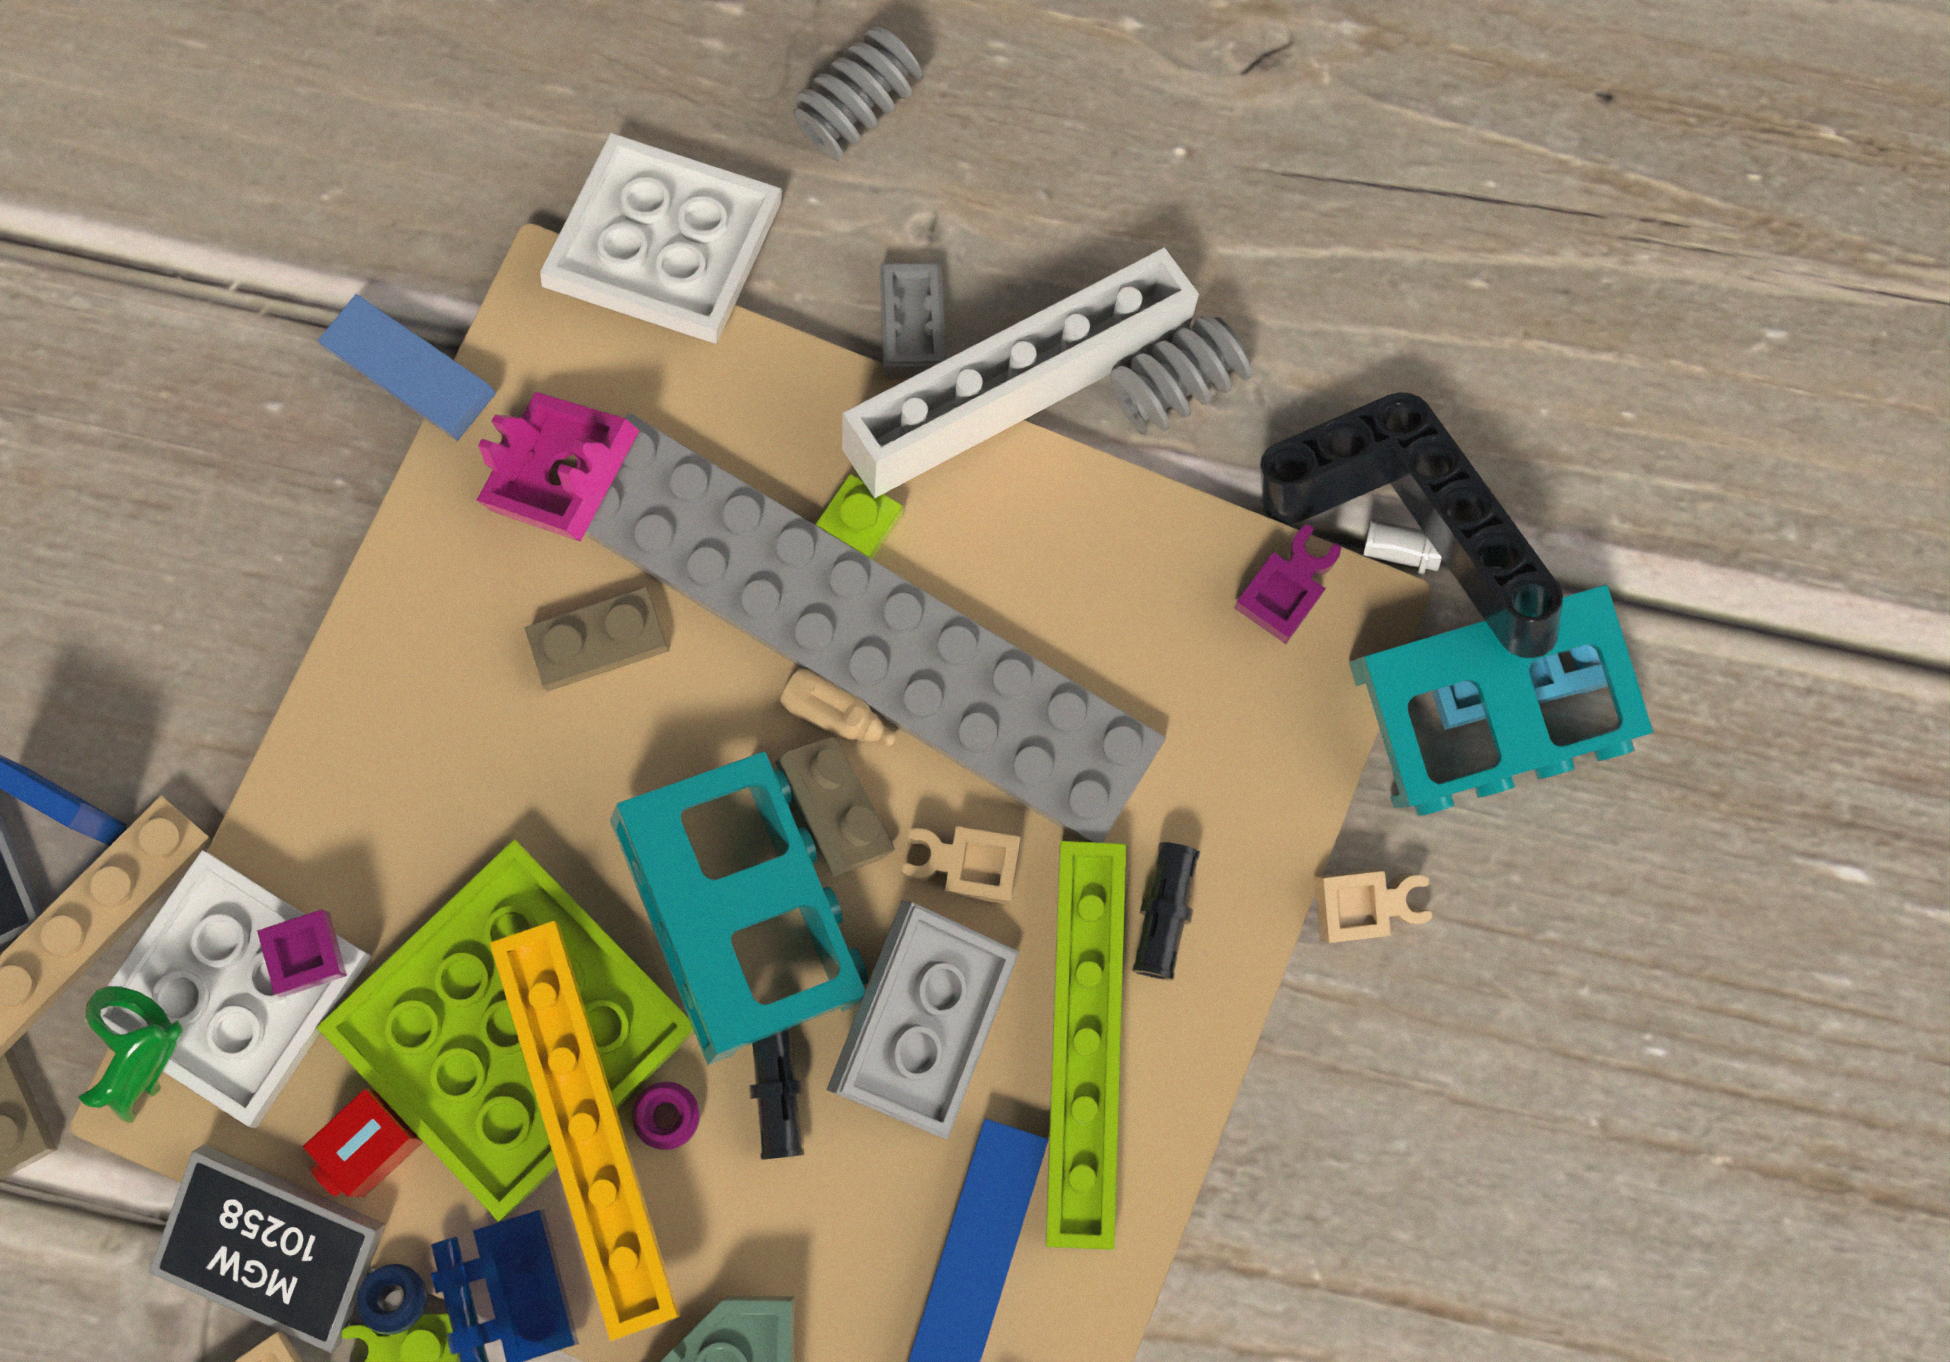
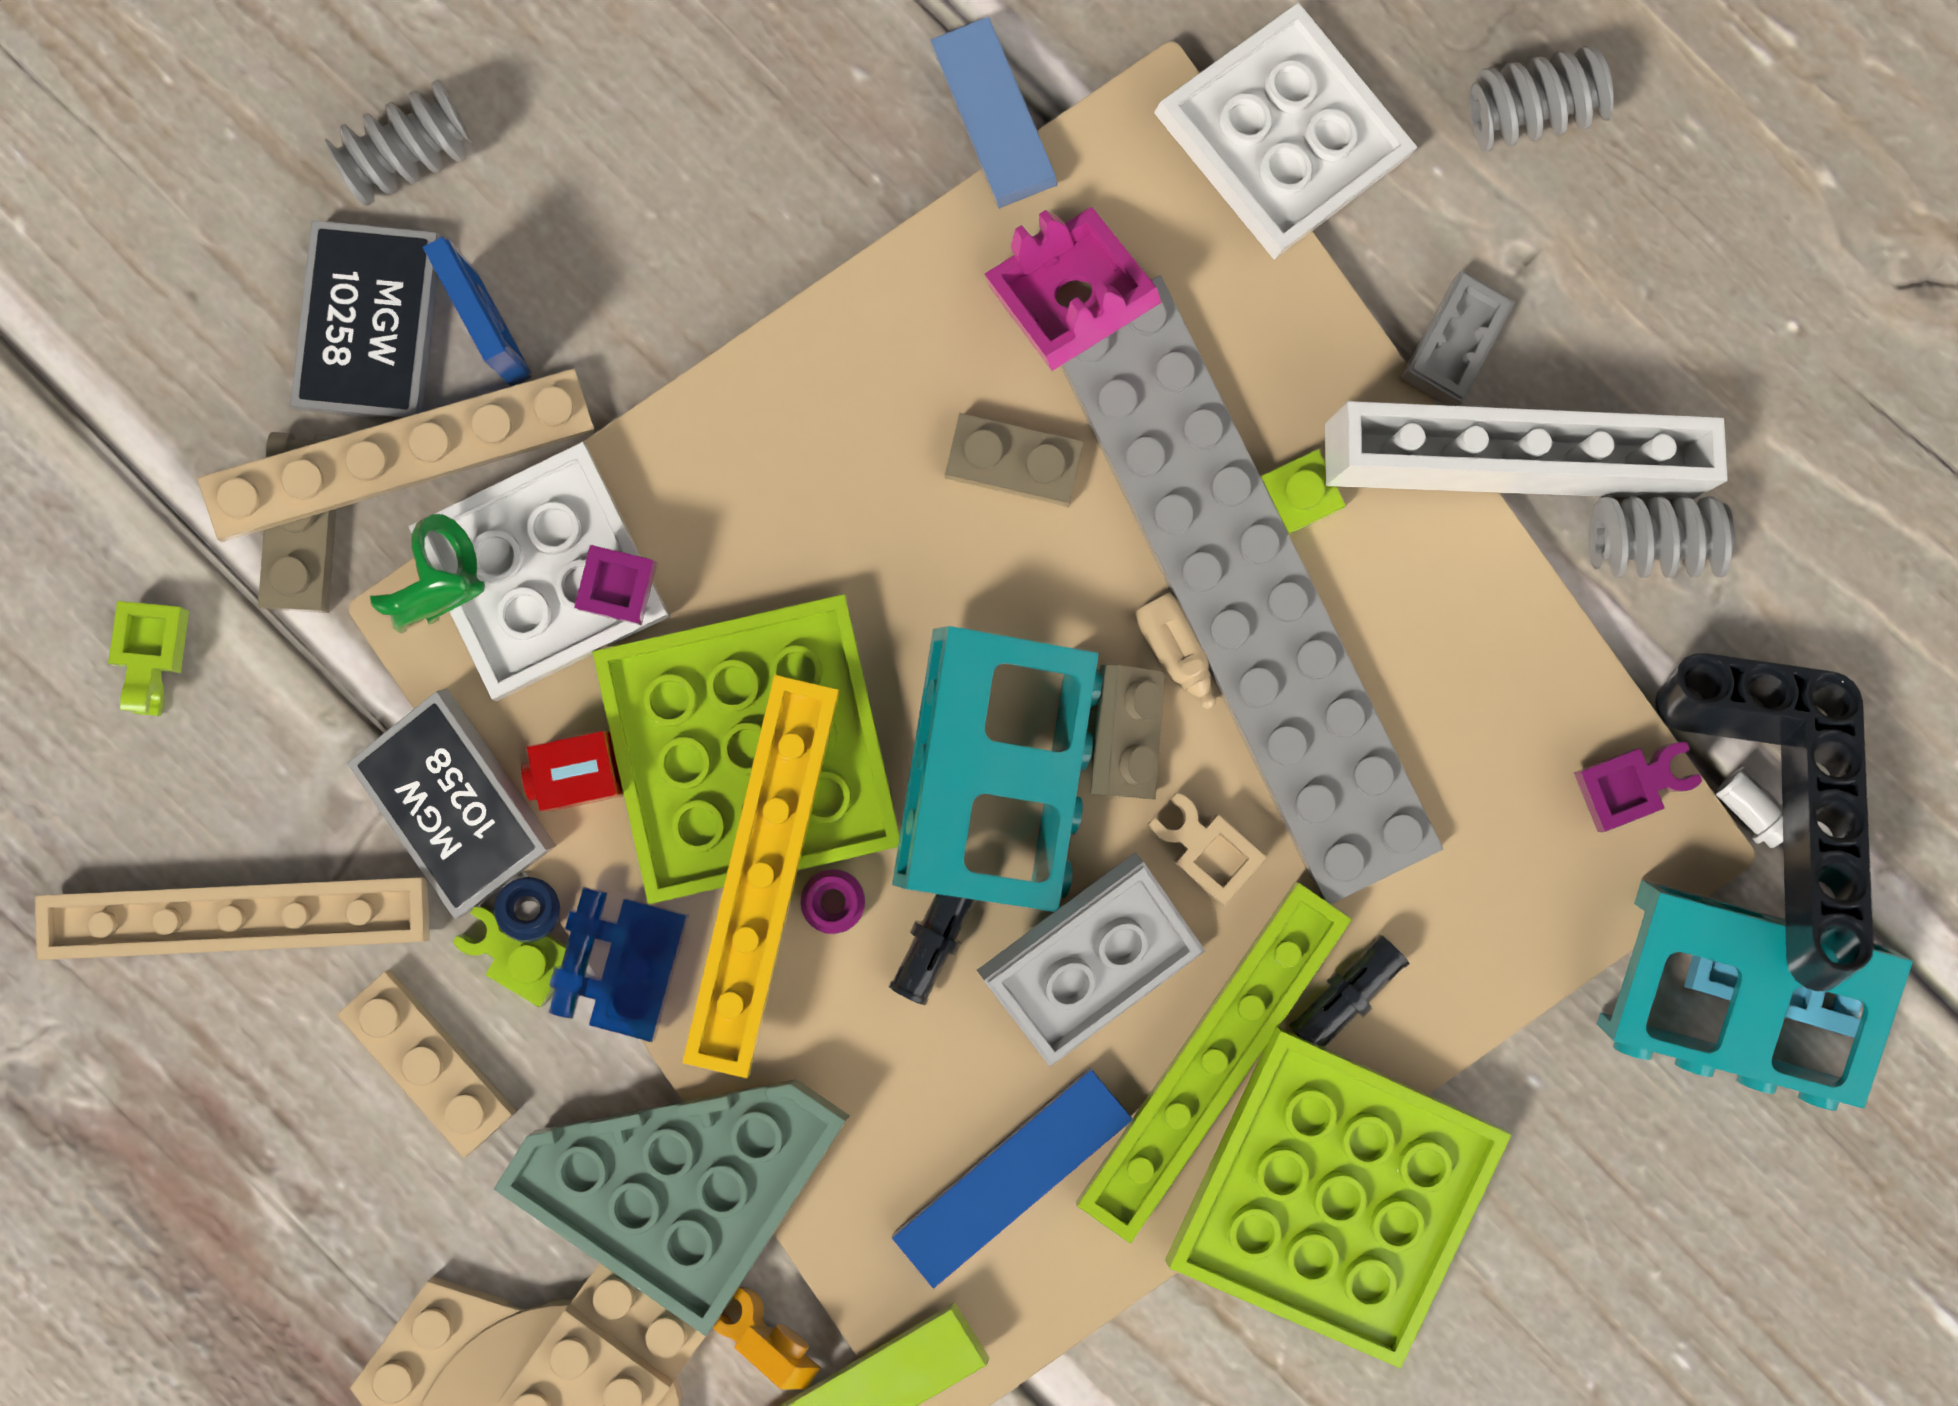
camera: 30 degrees right, 10 degrees up
tan plate [1314,869,1432,943] -> none
none -> lime plate [1165,1026,1512,1369]

